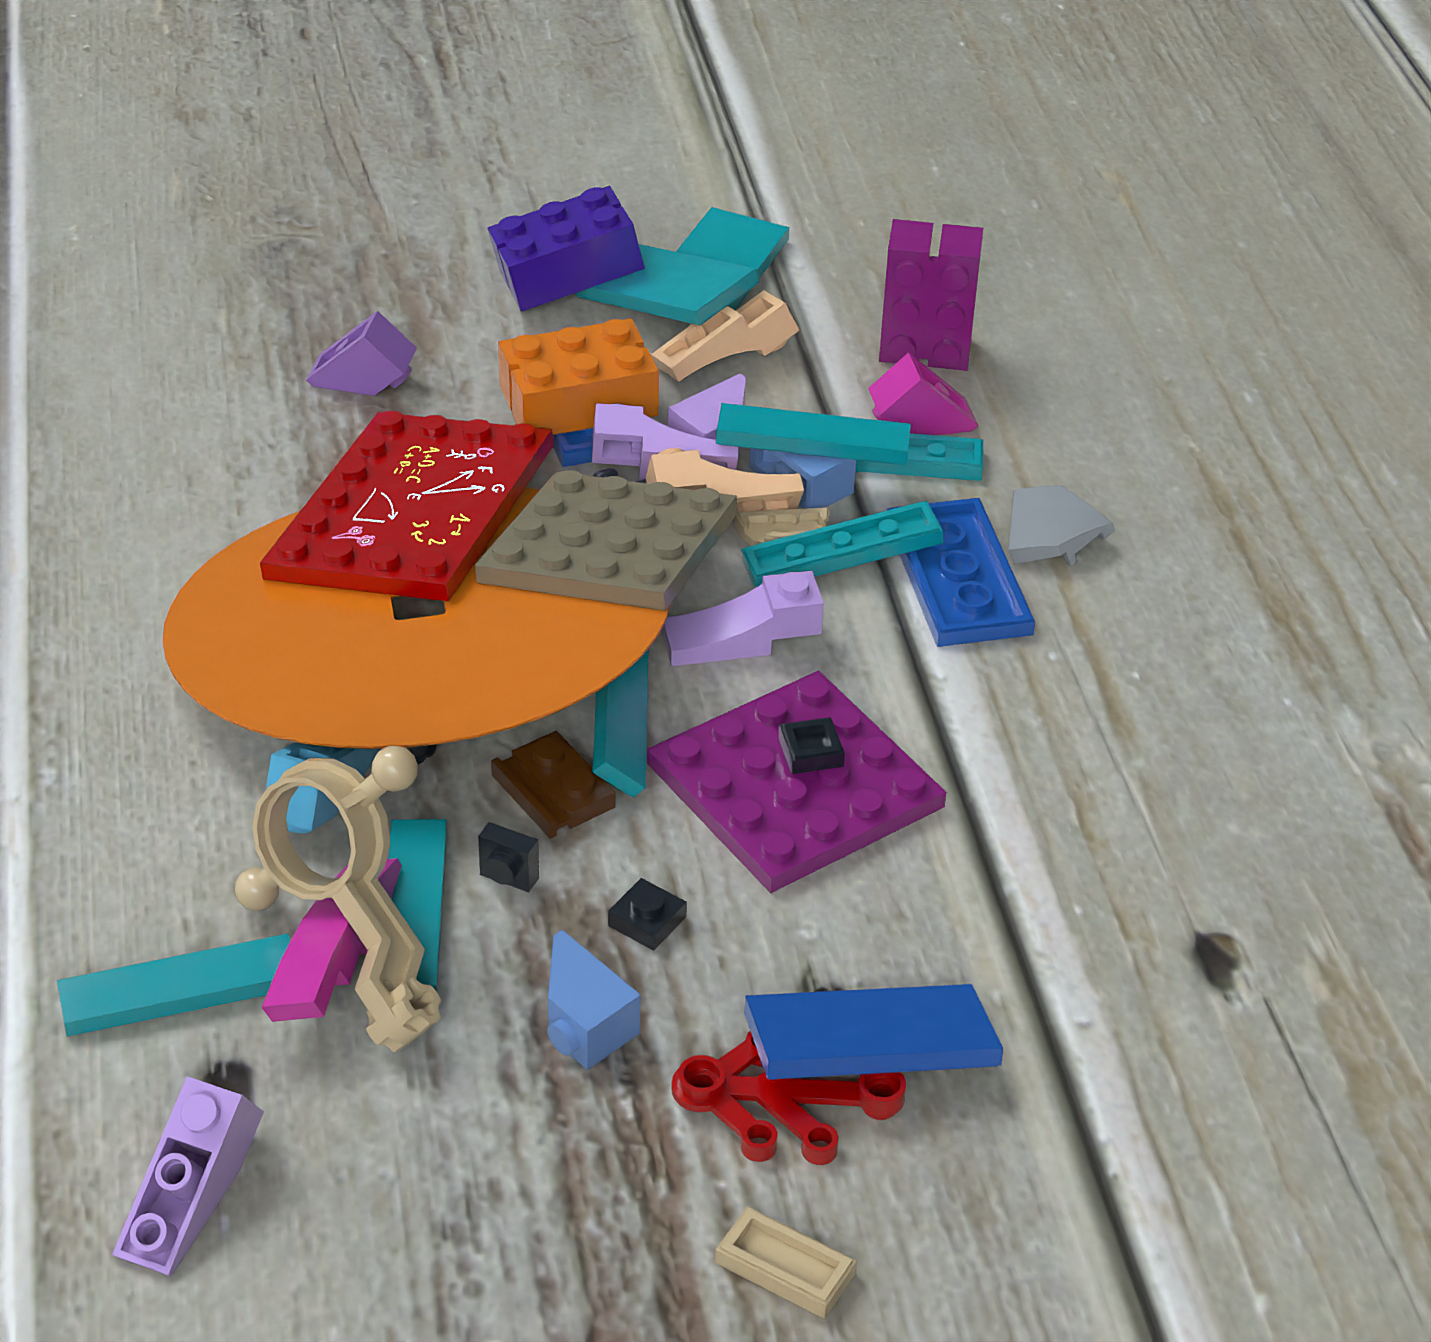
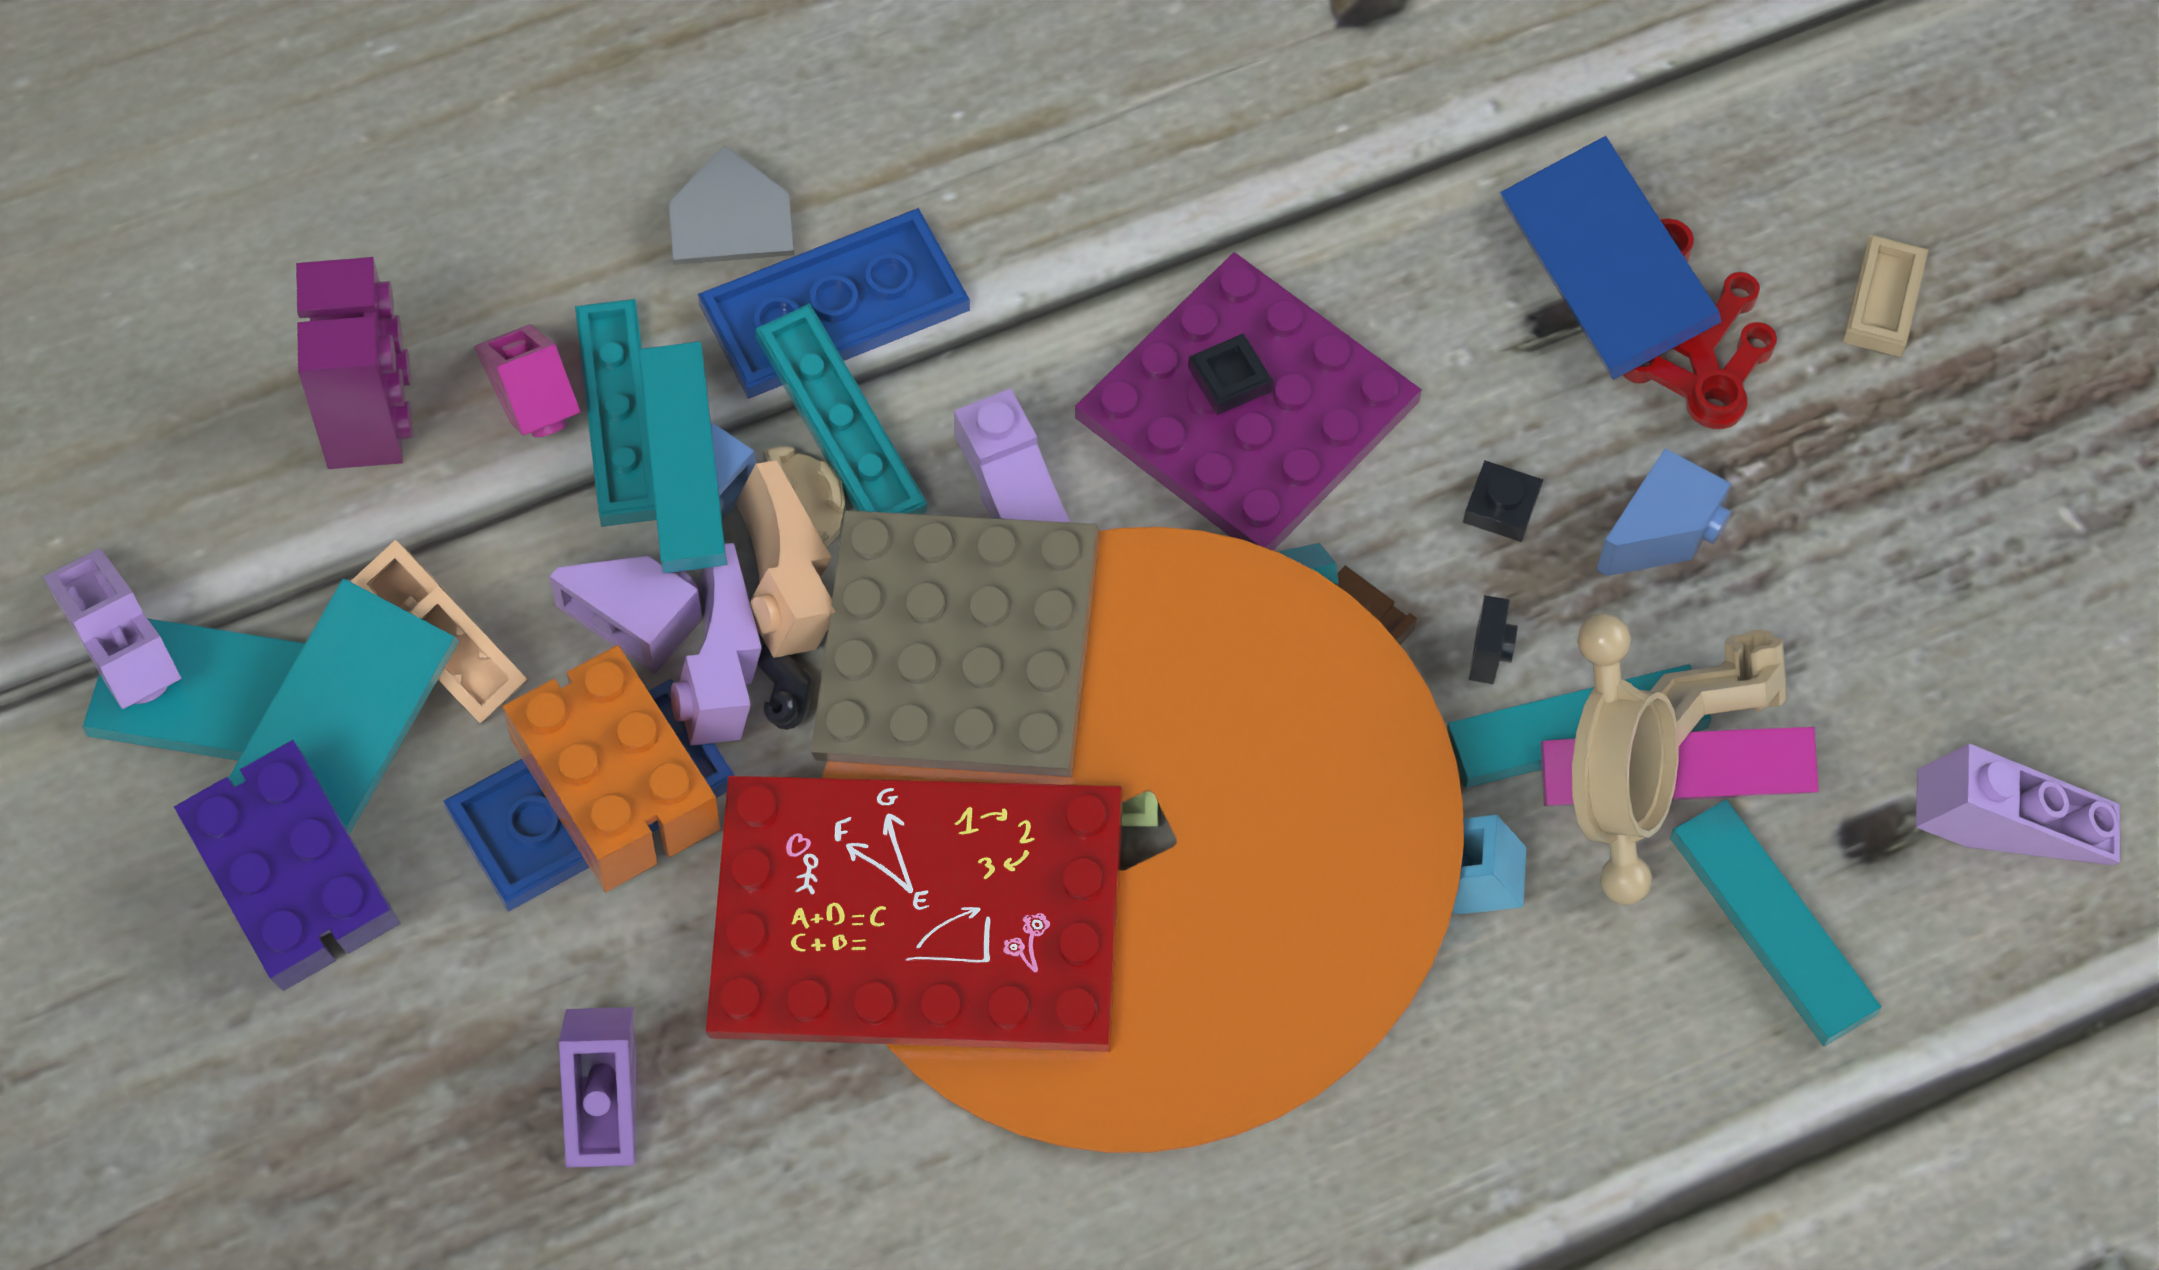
camera: 105 degrees left, 20 degrees up
none -> lavender slope [43,548,182,709]

